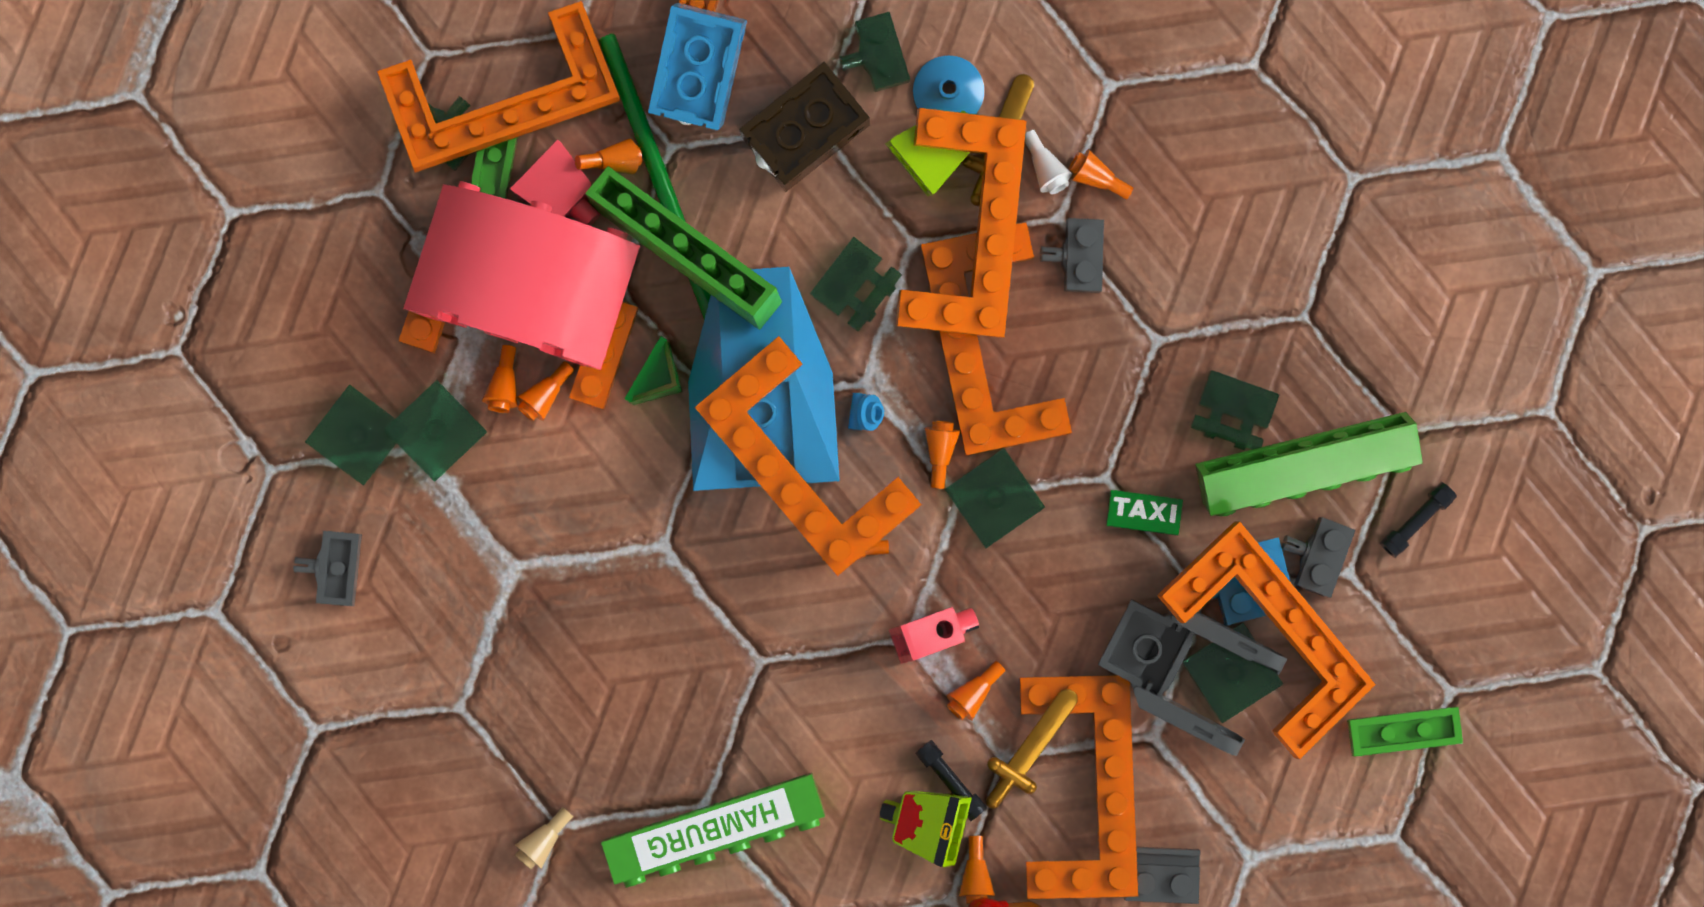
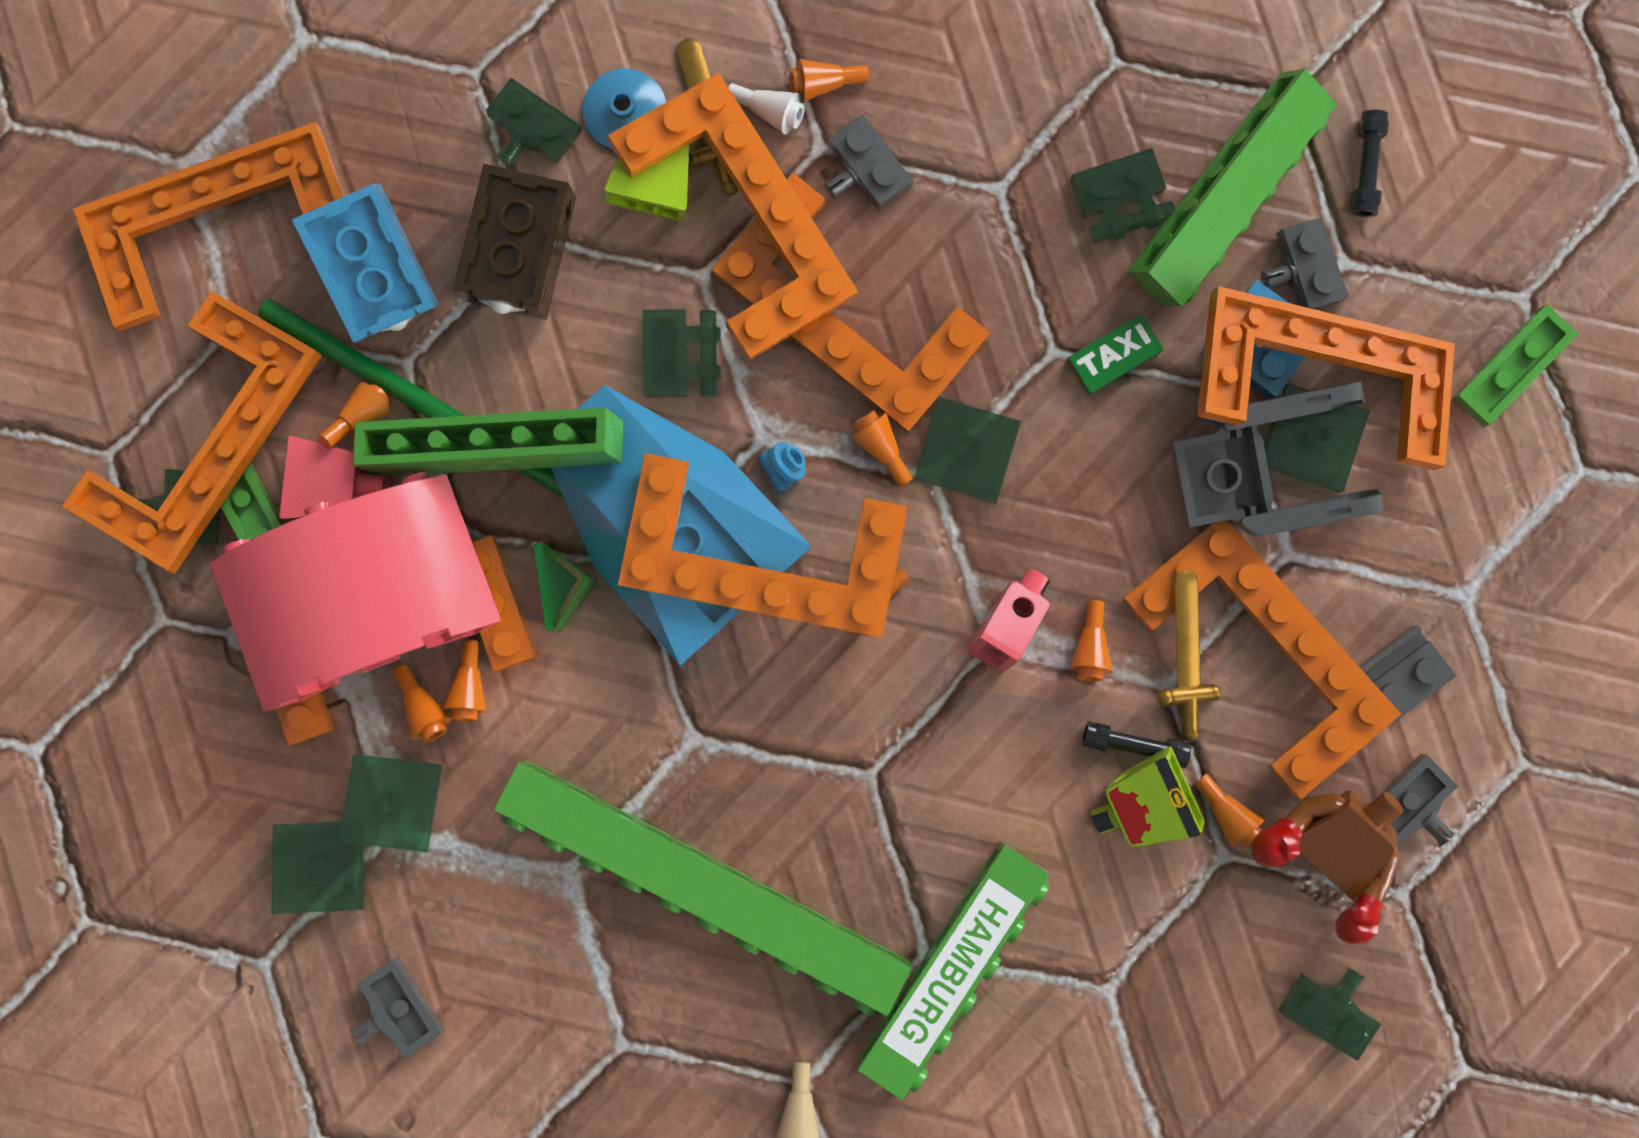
camera: 40 degrees left, 0 degrees up
none -> bright green brick [494,760,912,1016]

